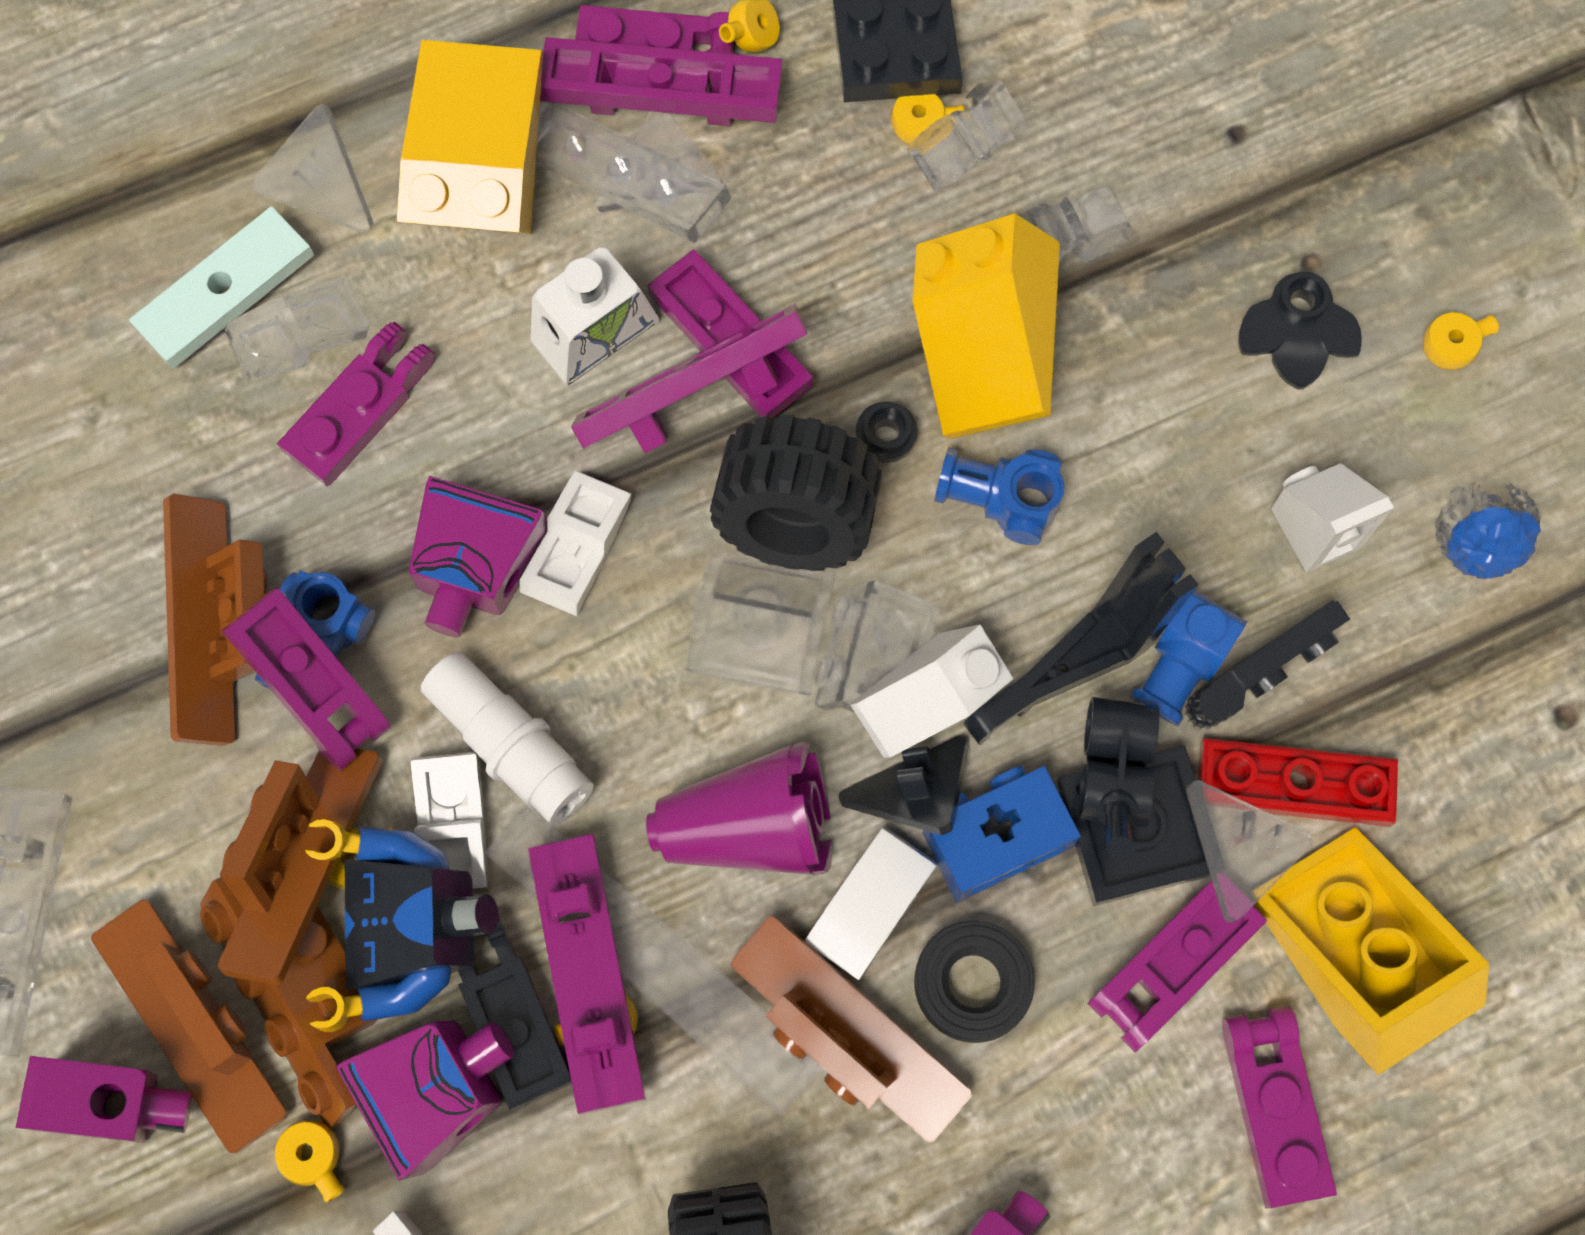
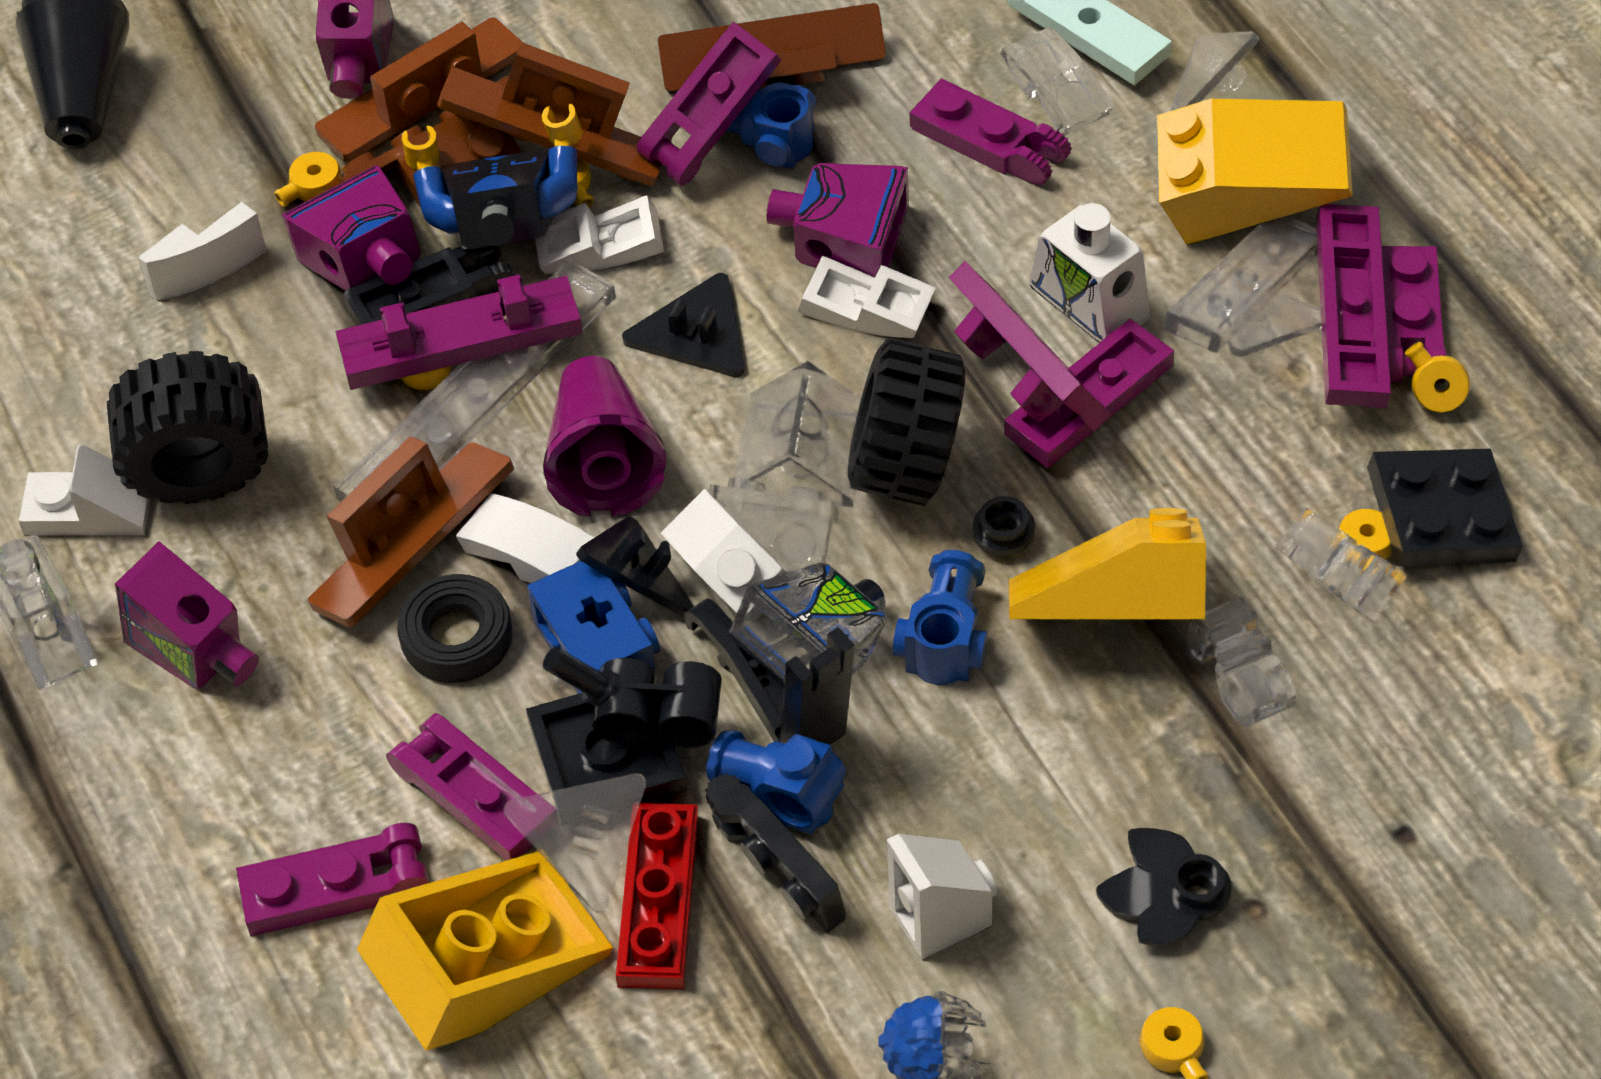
camera: 90 degrees right, 20 degrees down
white piece [420,652,594,826] -> none
none -> black piece [622,273,744,377]
none -> clear torso [729,562,887,680]

